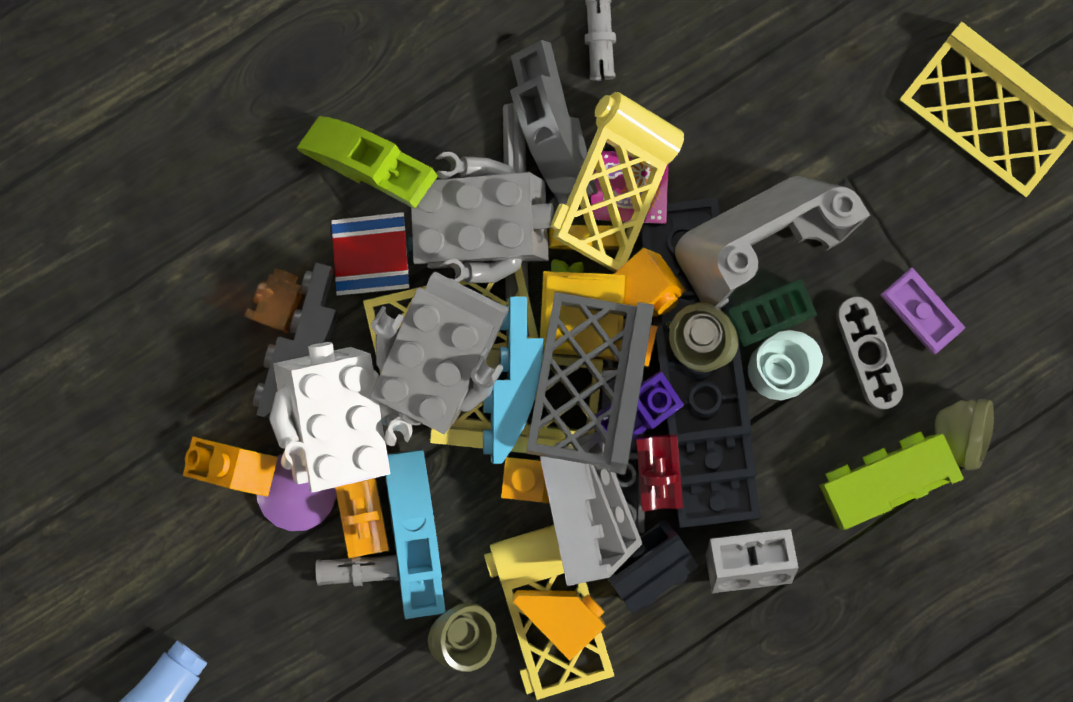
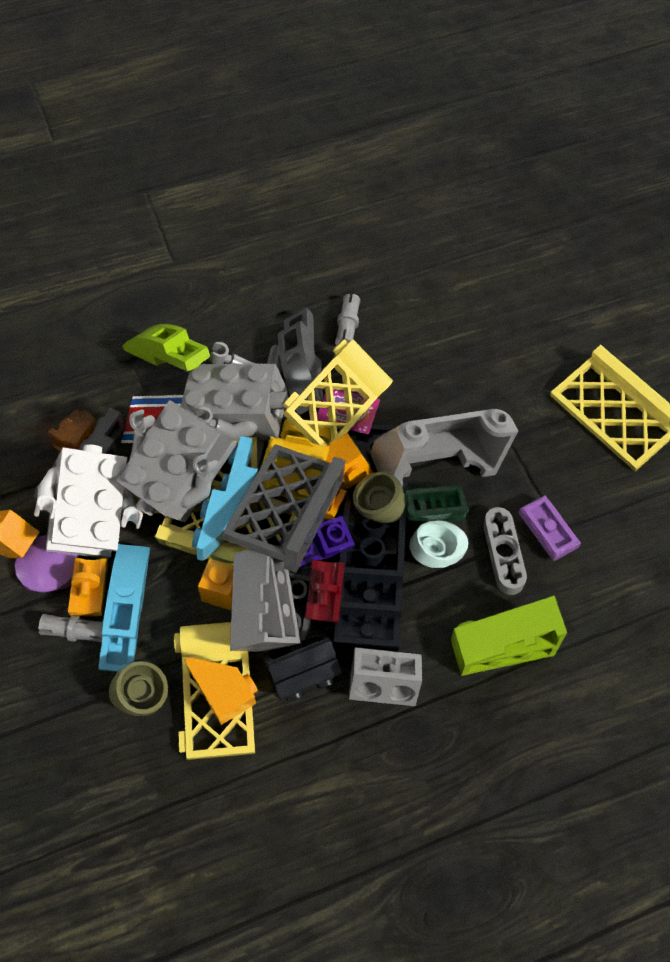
camera: 10 degrees right, 25 degrees down
olive hat [935,399,994,470] -> none

